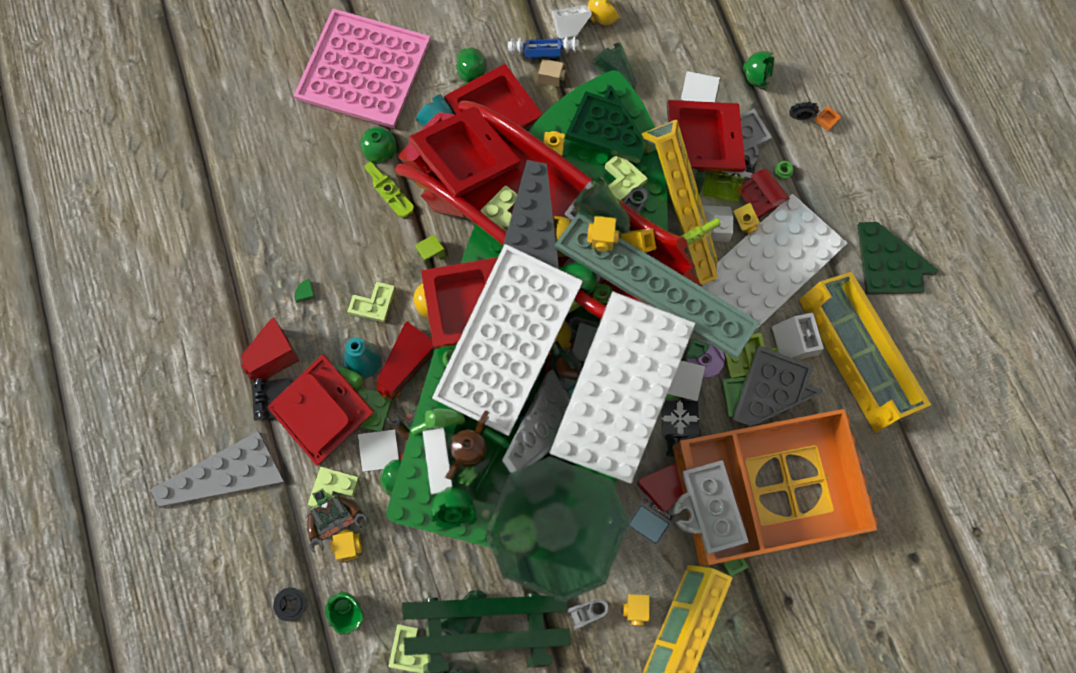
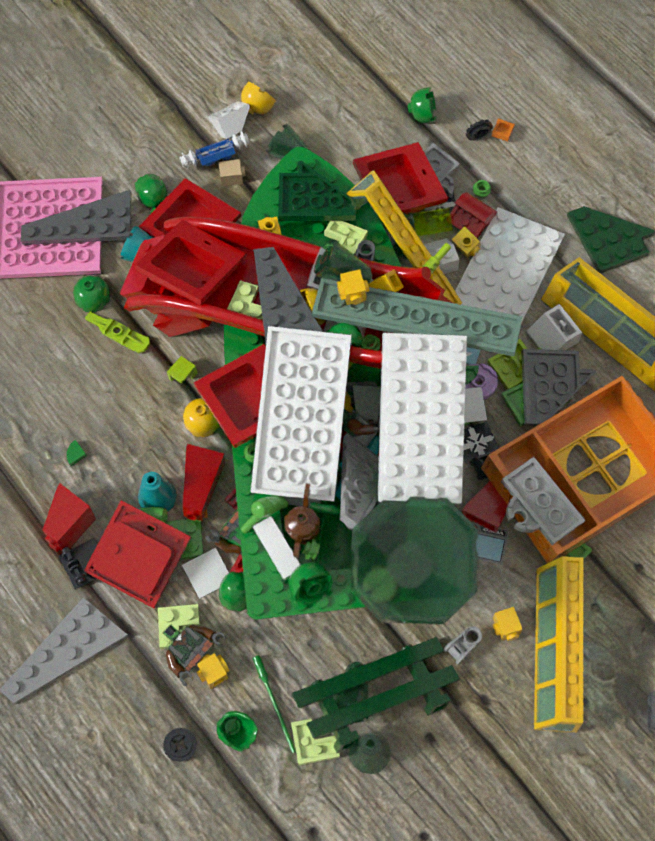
camera: 20 degrees left, 5 degrees down
yellowish green plate [347,282,395,323] -> none
white sticker [681,71,720,102] -> none
none -> dark grey wing [21,190,131,245]
none -> green piece [252,655,296,754]

